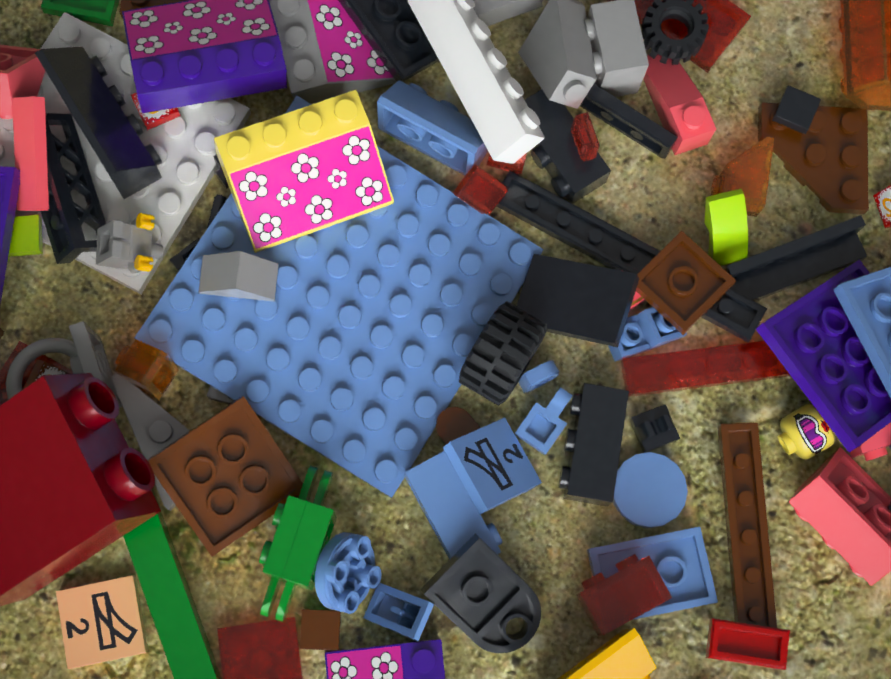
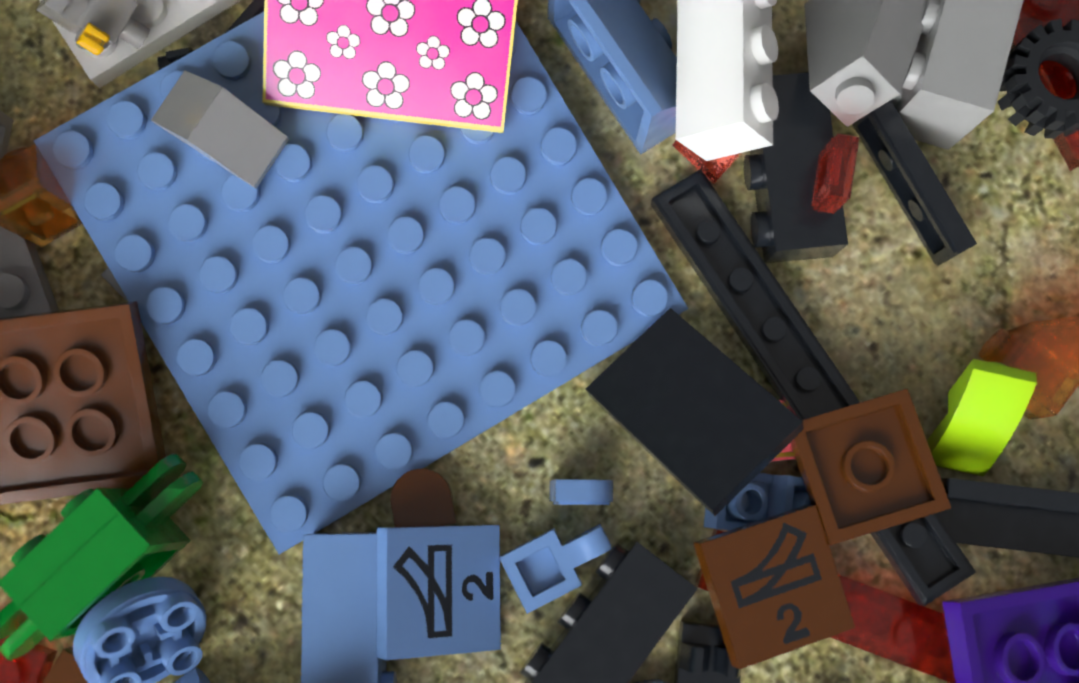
camera: 35 degrees right, 5 degrees up
clear red slope [453,164,508,215] -> none
black tyre [459,301,547,406] -> none
coral slope [643,54,716,155] -> none
none -> reddish brown tile [693,505,856,669]

